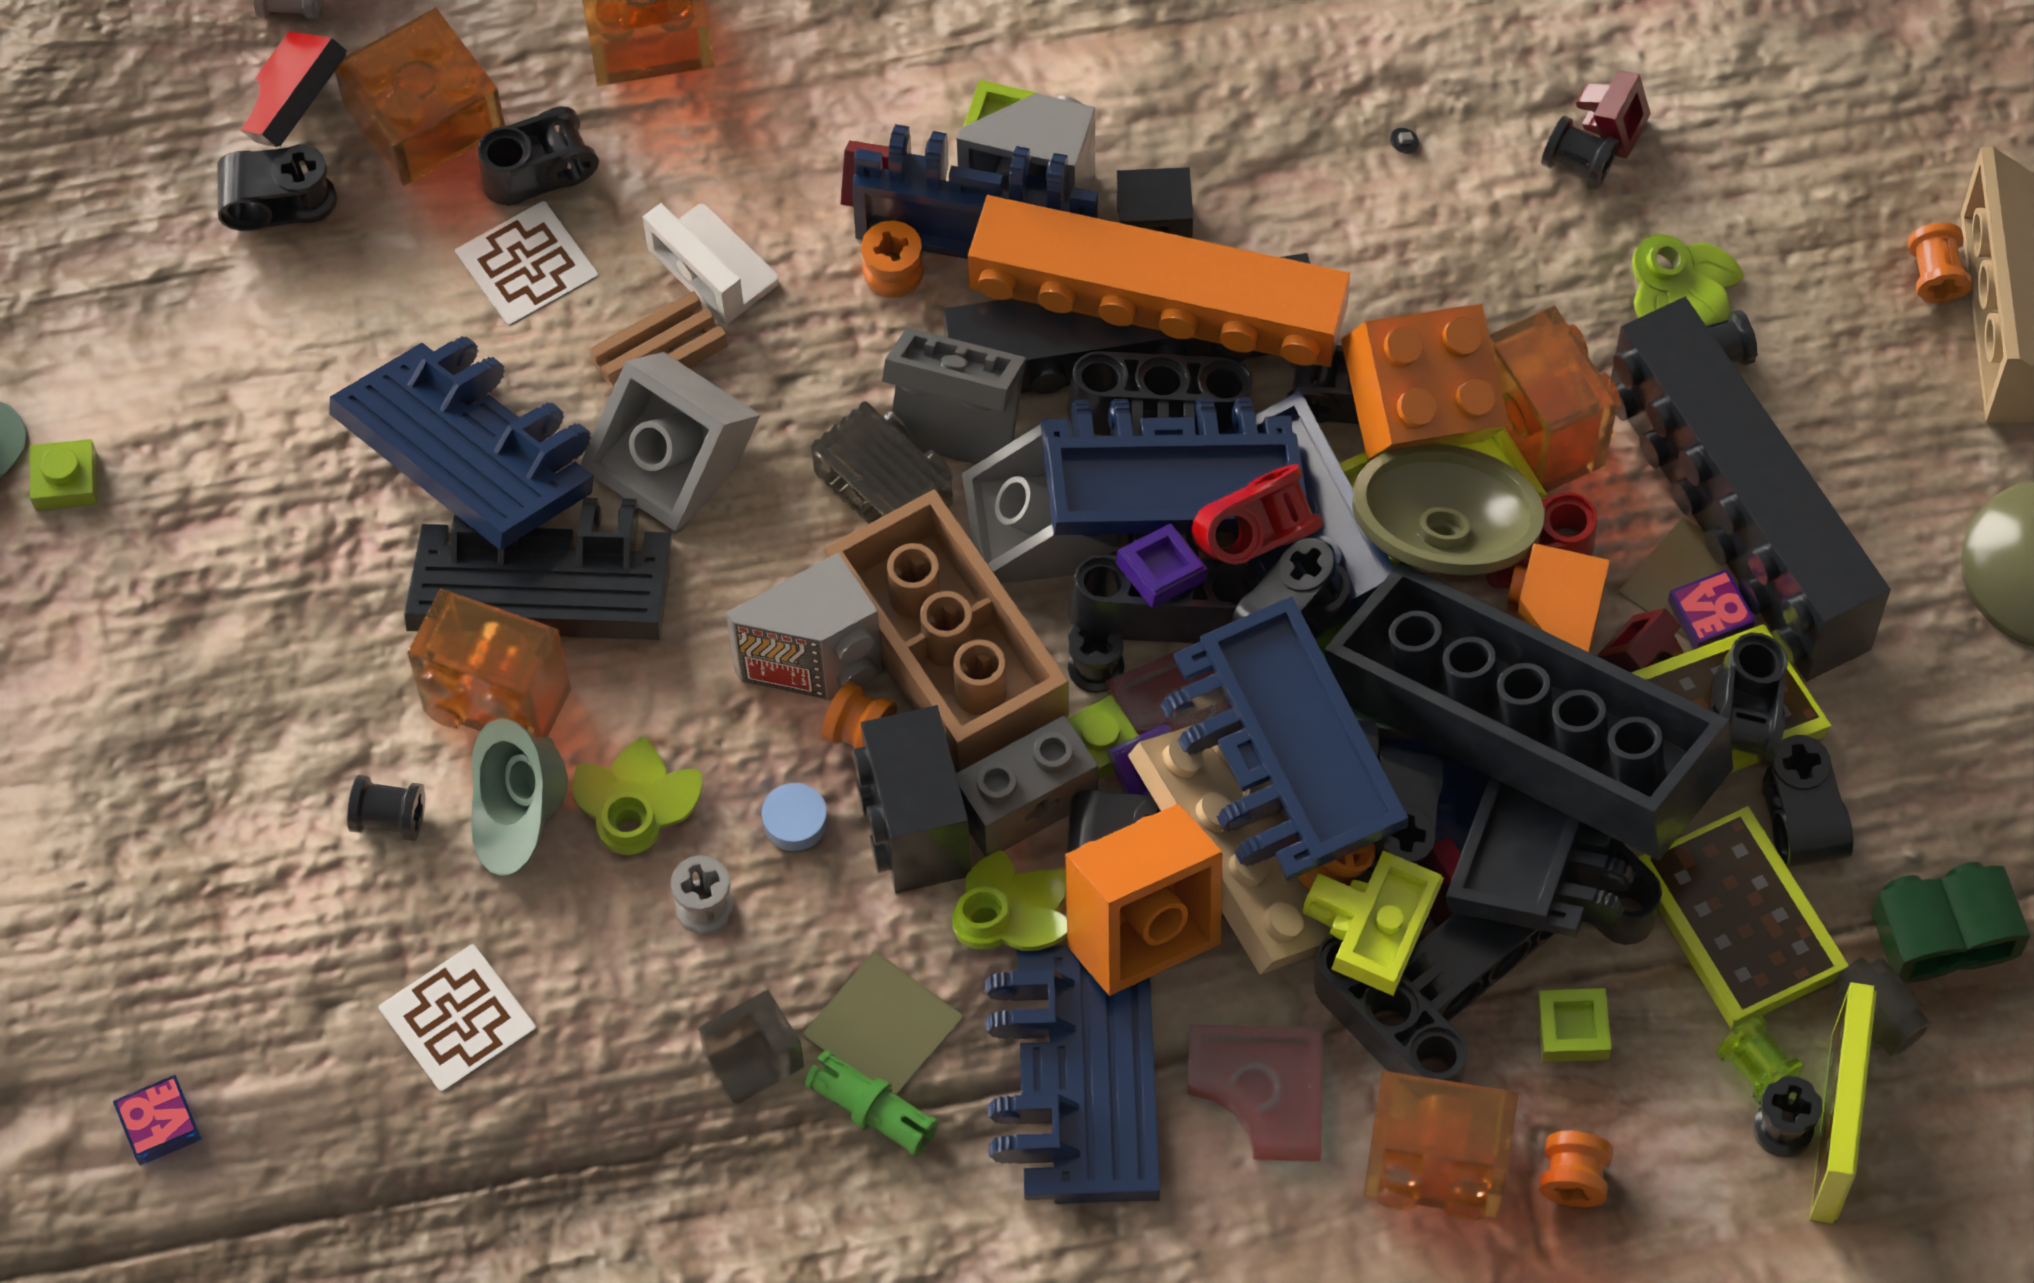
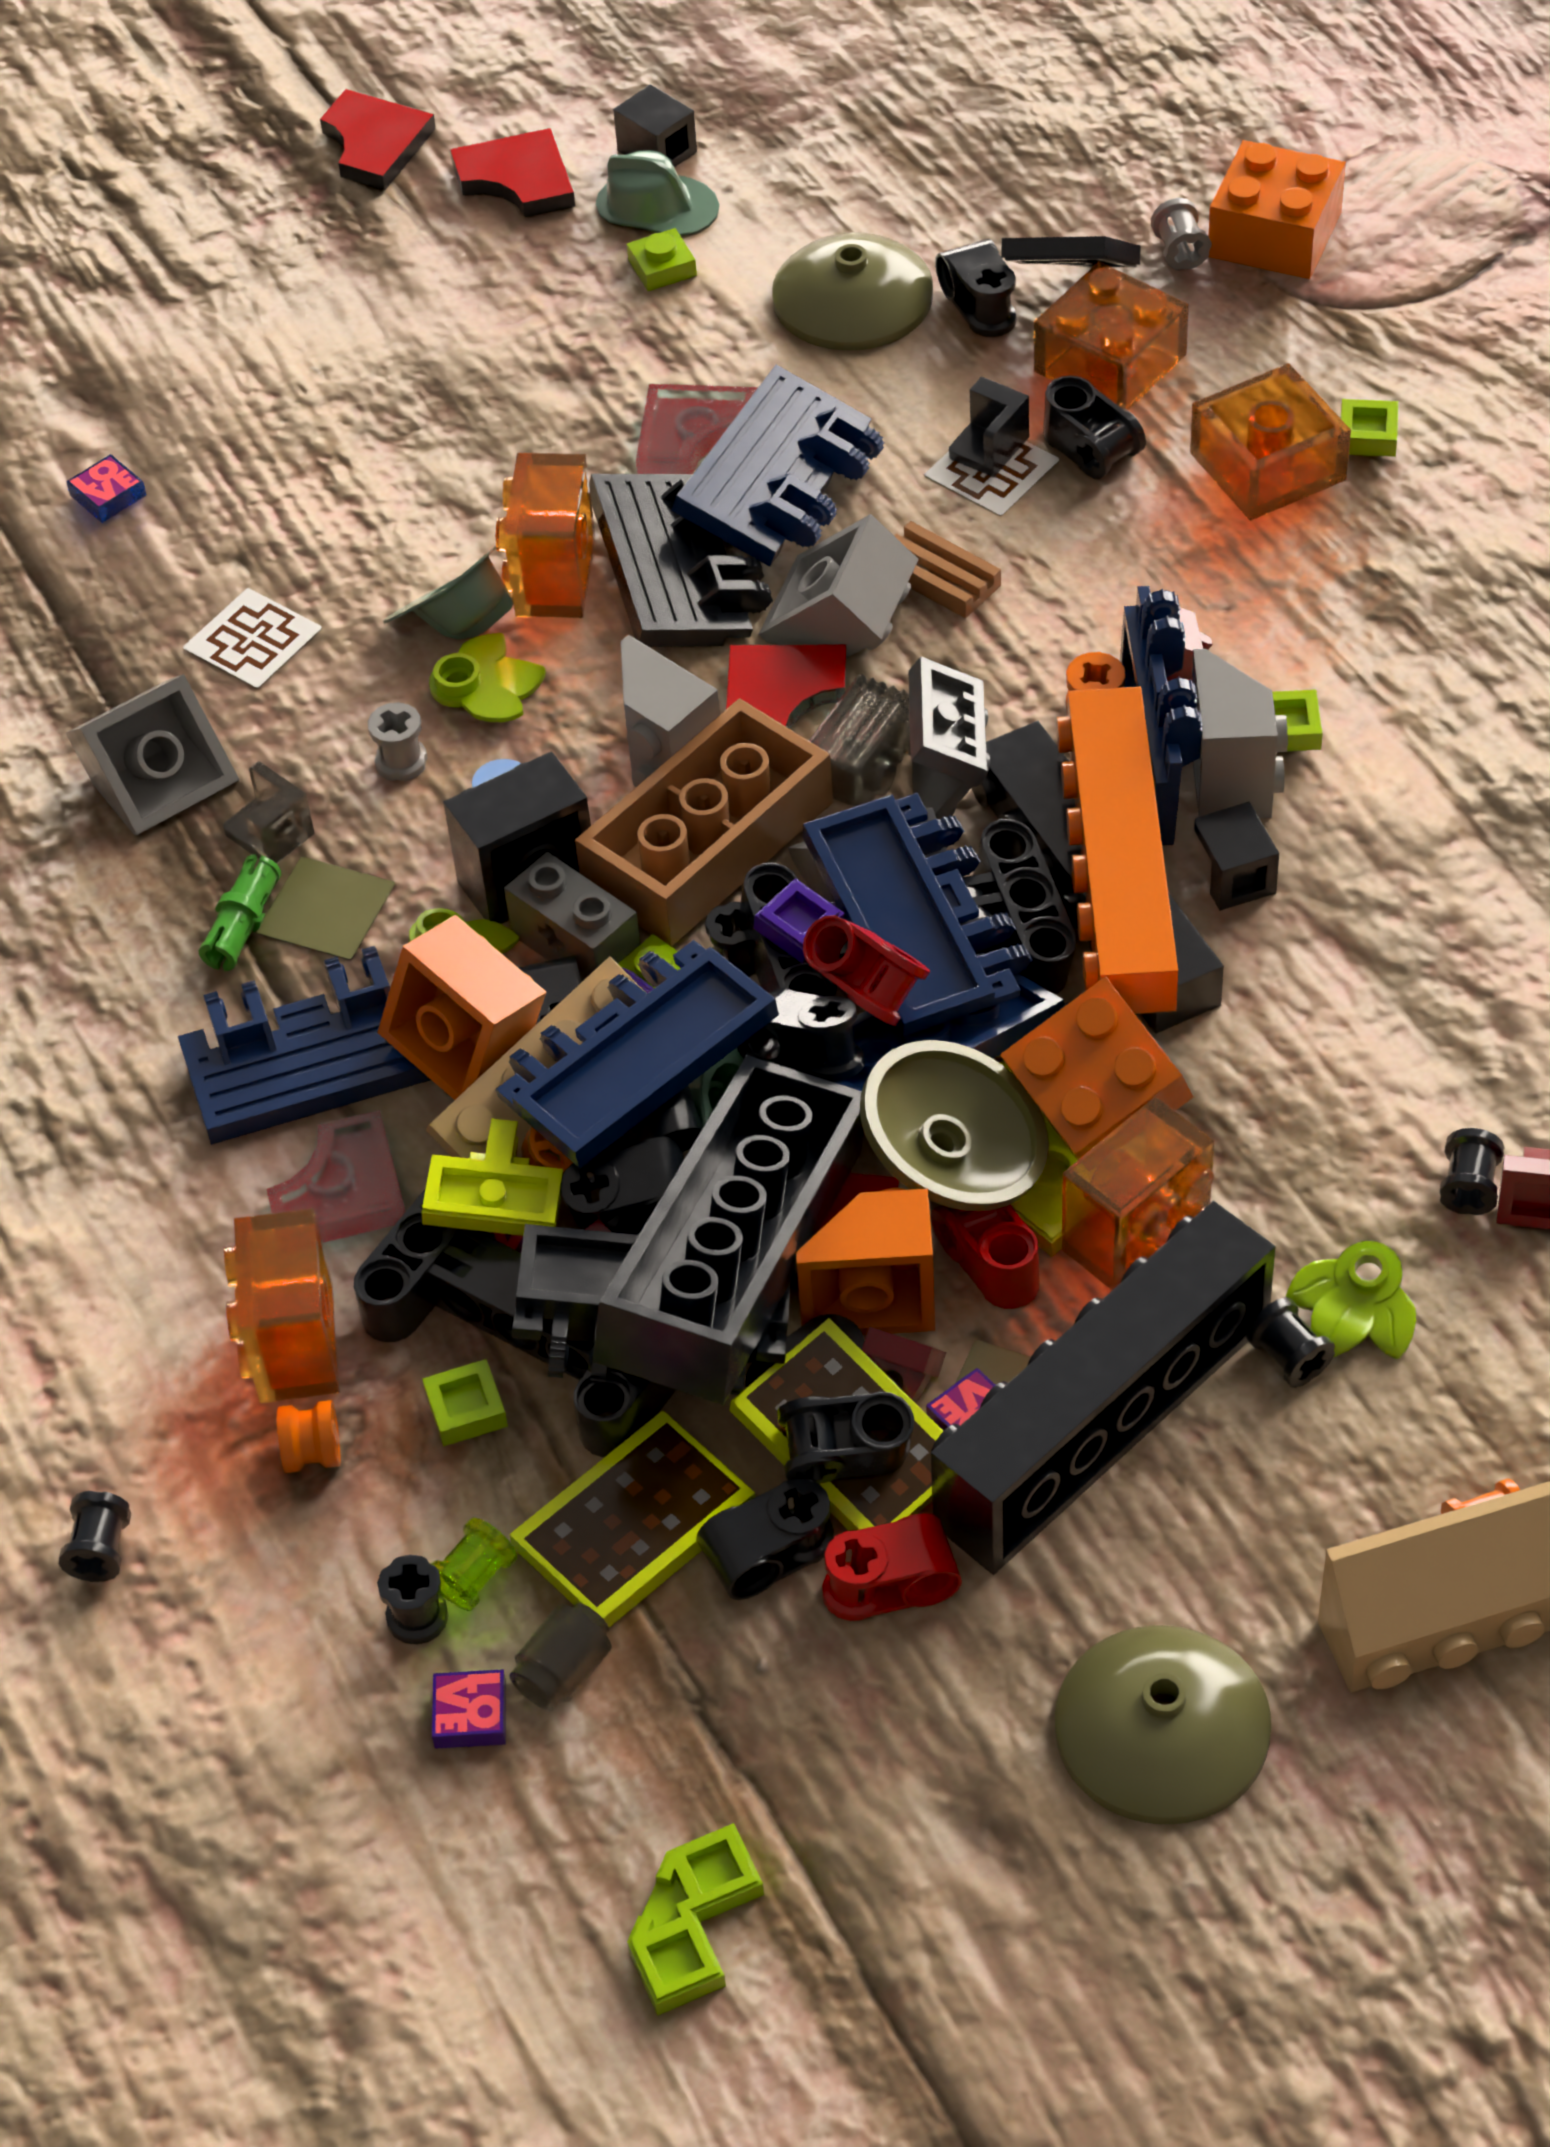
camera: 75 degrees right, 10 degrees down
black bush [347,775,426,841] -> none
white panel [642,203,779,325] -> none
orange wheel [821,681,897,749] -> none
black piece [1390,128,1419,154] -> none
neon yellow tile [1810,982,1877,1224] -> none
dark green brick [1871,862,2031,983] -> none
none -> light grey slope [66,674,239,835]
none -> tile [432,1669,506,1749]
none -> clear light blue tile [636,384,758,474]
none -> red tile [726,644,847,729]
none -> olive dish [772,232,933,351]
none -> red piece [822,1513,962,1621]
none -> black panel [949,376,1030,477]

